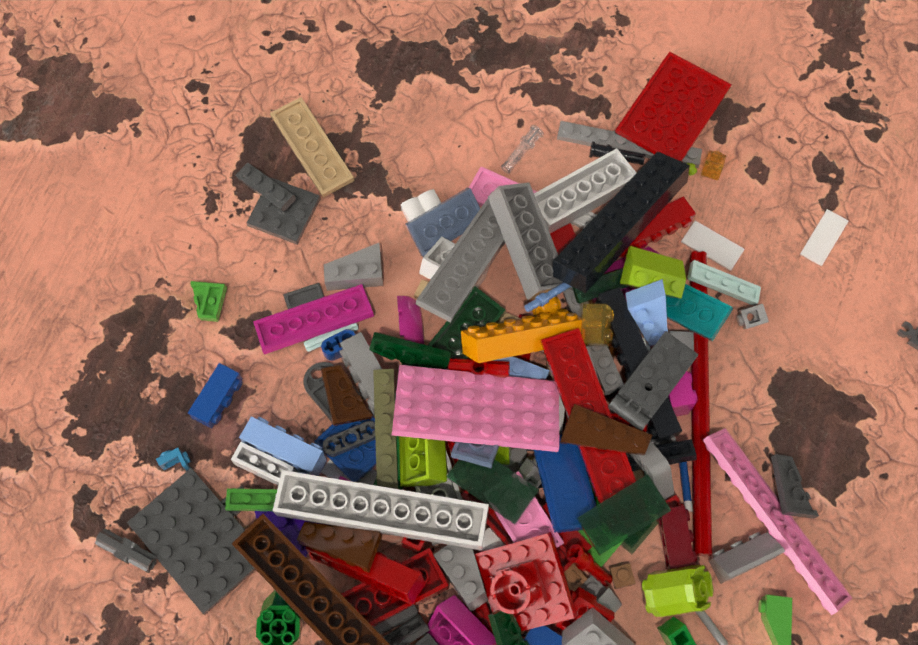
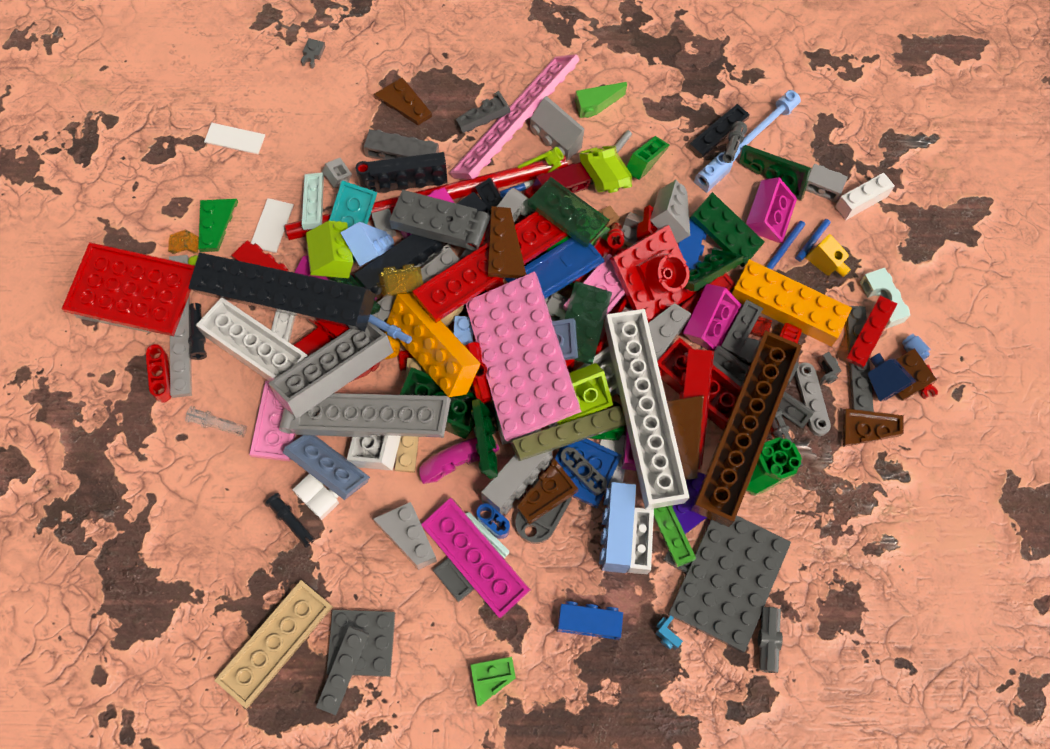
camera: 115 degrees left, 0 degrees up
none -> red beam [146,344,171,403]
none -> green wing [198,199,238,252]
none -> black pin [265,493,316,548]
none -> black hinge [355,152,448,193]
none -> flat silver brick [364,129,439,160]
none -> reddish brown wing [374,77,432,125]
none -> lime plant [518,147,564,173]

